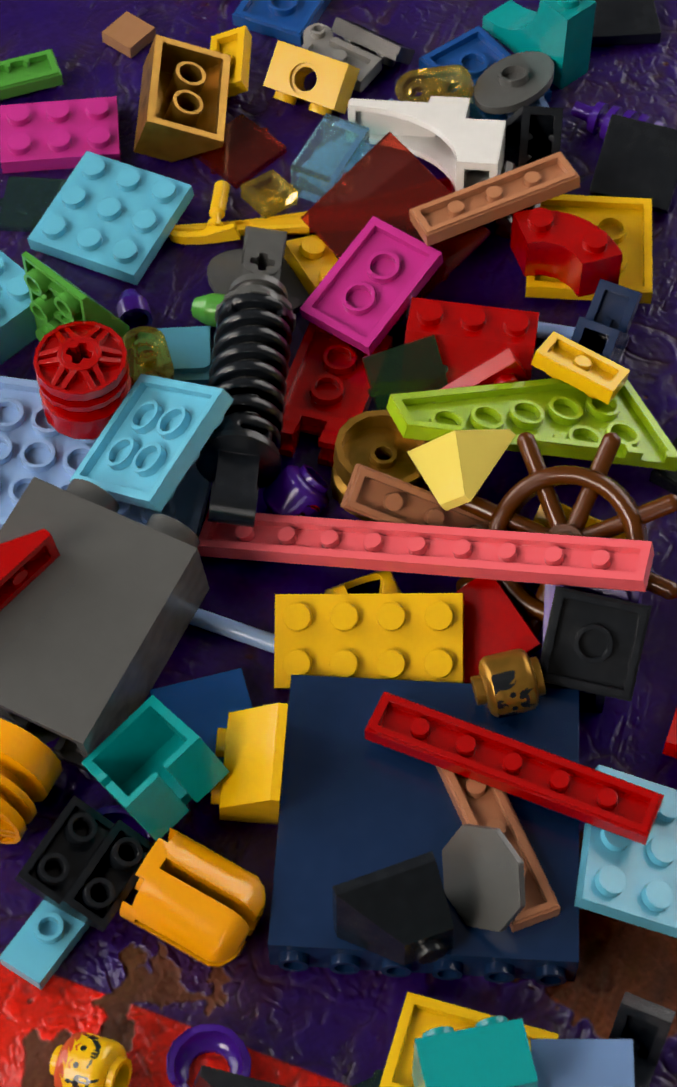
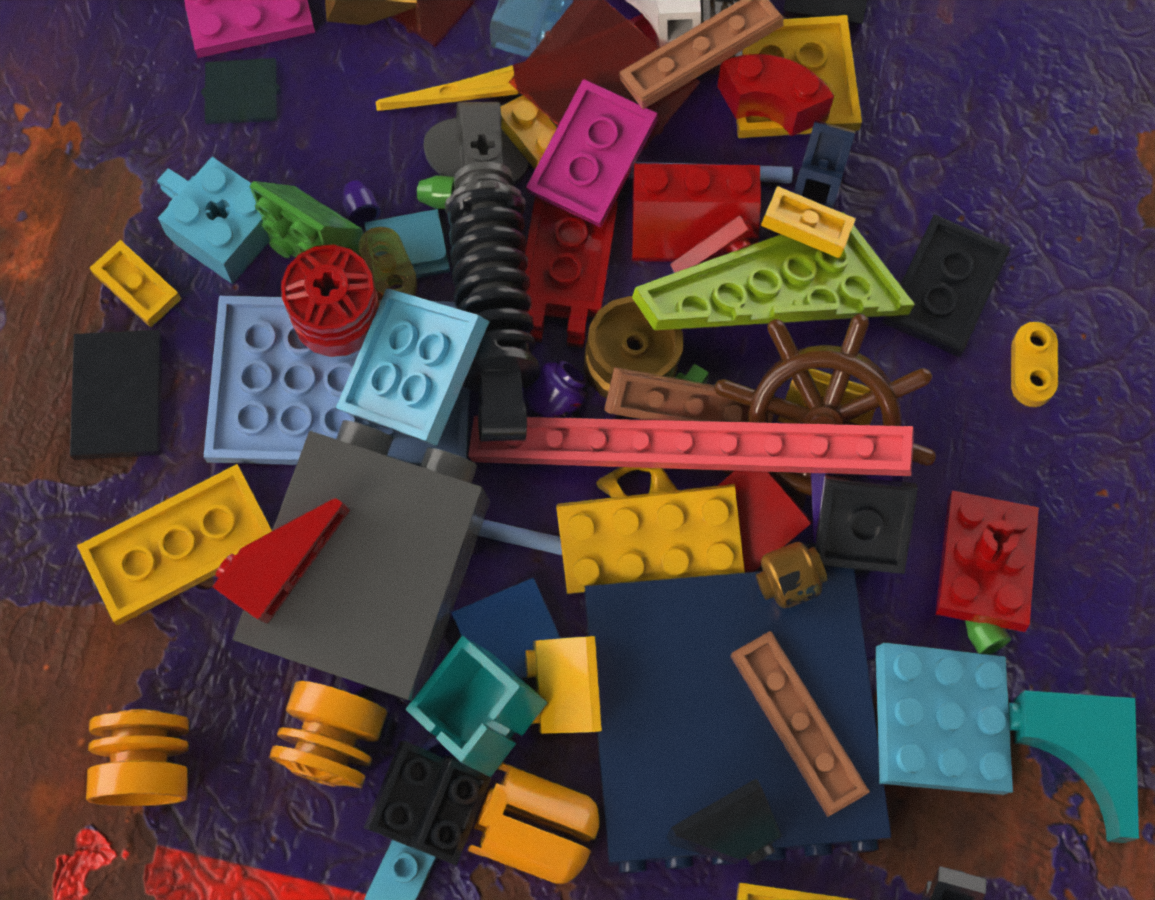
camera: 10 degrees left, 15 degrees up
medium azure plate [27,151,194,286] -> none
yellow piece [169,180,241,245] -> none
clear yellow plate [241,169,298,219] -> none
piece [362,335,448,410] -> none
red tile [364,691,664,845] -> none
light yellow slope [407,429,516,511] -> none
dark grey piece [442,824,526,932] -> none

